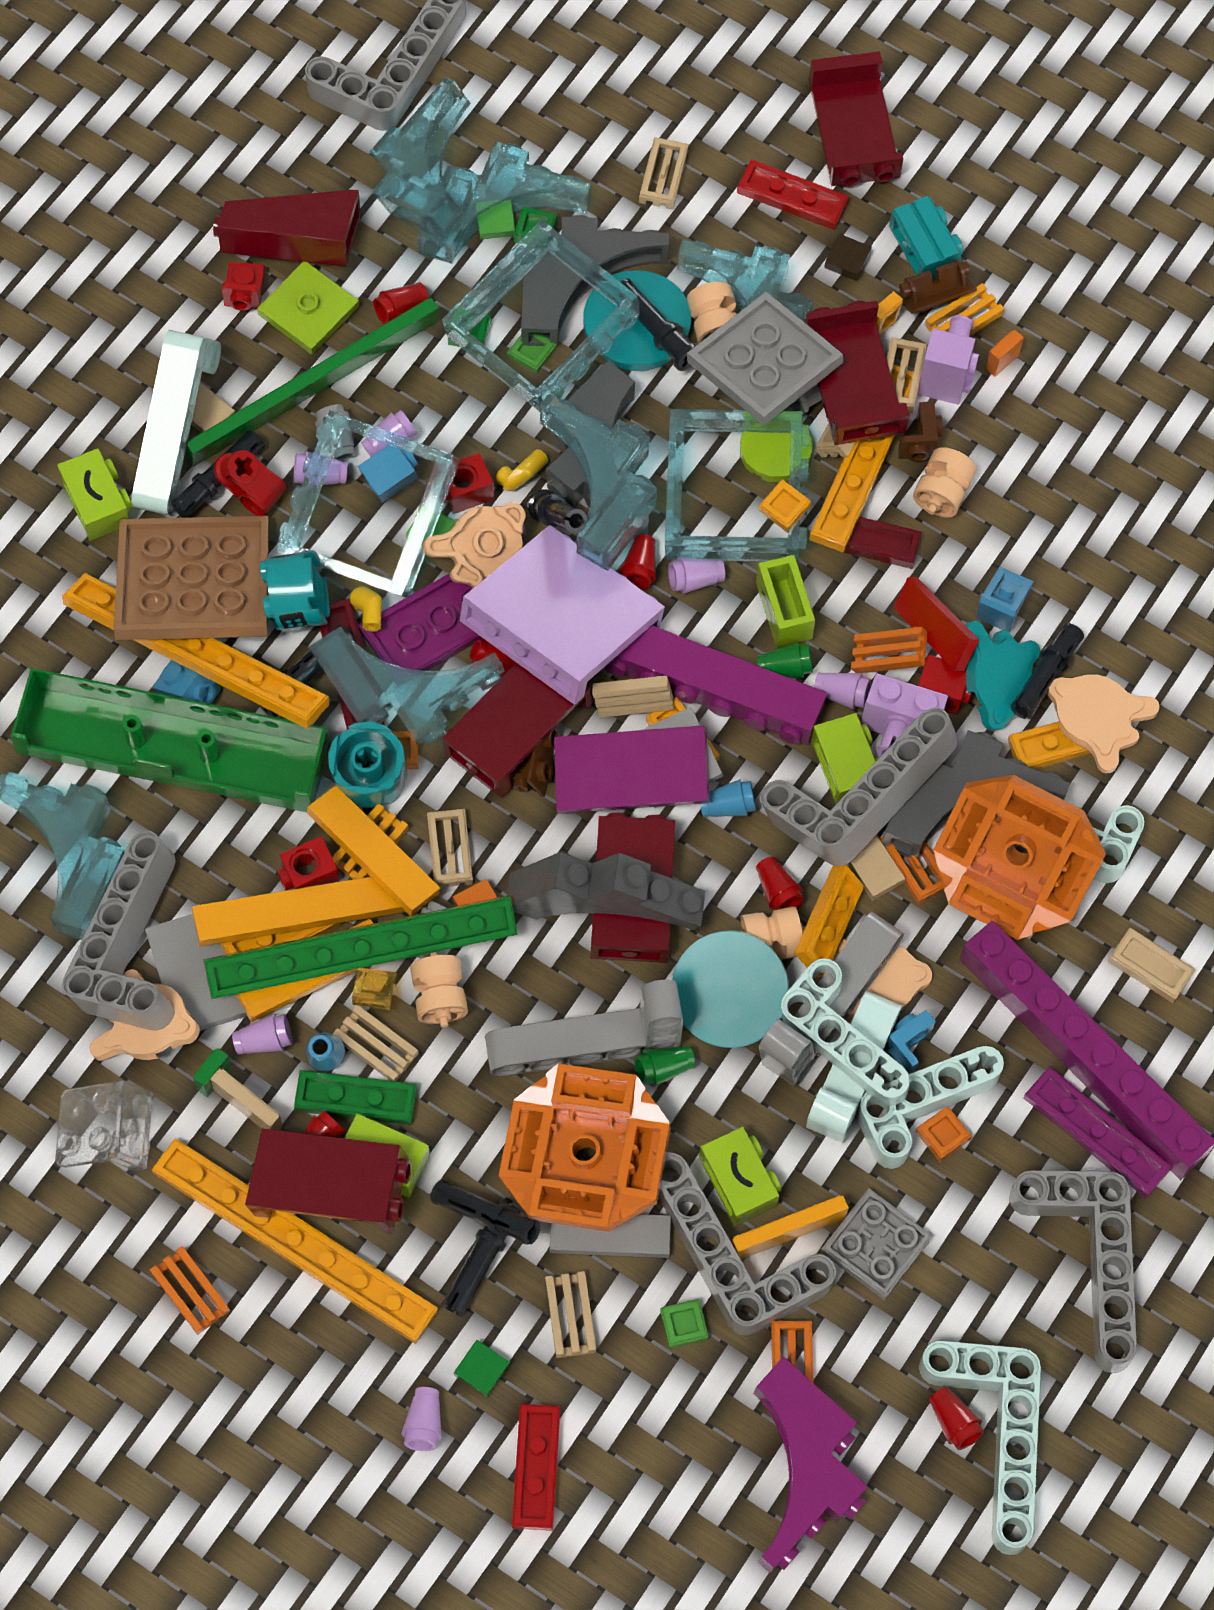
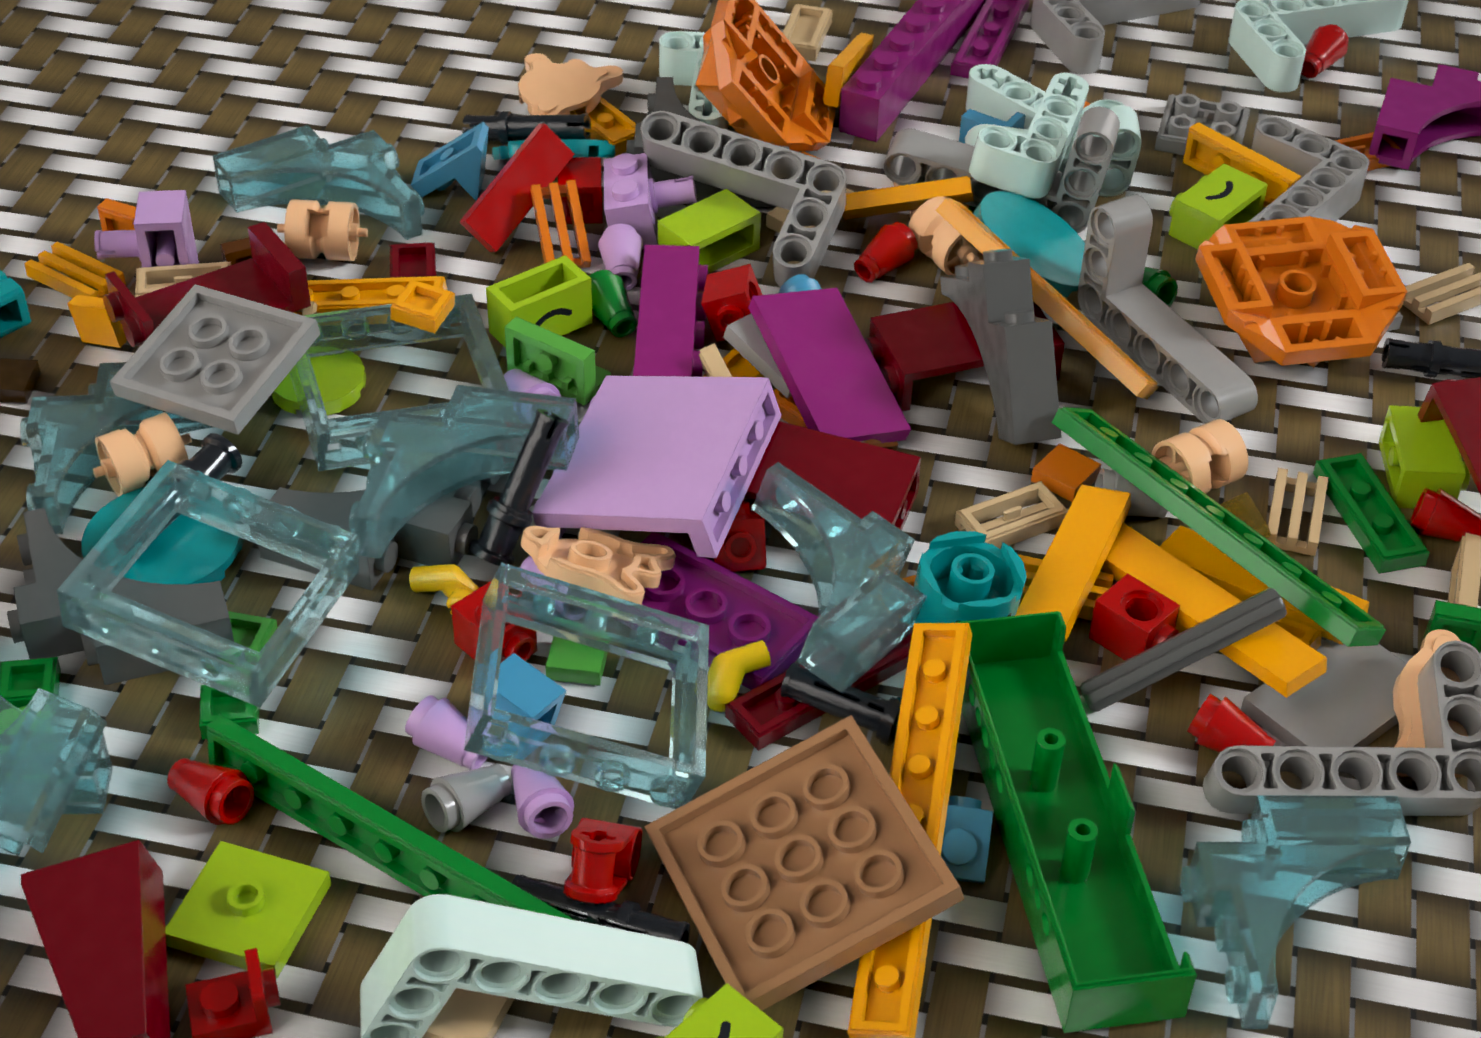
camera: 110 degrees left, 25 degrees down
lavender cone [232,1013,293,1055] -> none
teal brick [260,550,330,632] -> none
dark azure cone [306,1032,345,1071] -> none
black pin [430,1180,541,1245] -> none
bright green tile [660,1299,709,1349] -> none
reddish brown hinge [898,260,977,314] -> none
none -> clear light blue arch [213,125,425,240]
none -> bright green bracket [505,317,611,405]
none -> red brick [701,264,762,342]
none -> light orange tile [823,33,874,108]
none -> light orange tile [935,198,1158,399]
none -> dark grey axle [1080,588,1287,712]
none -> red cone [1187,694,1277,753]

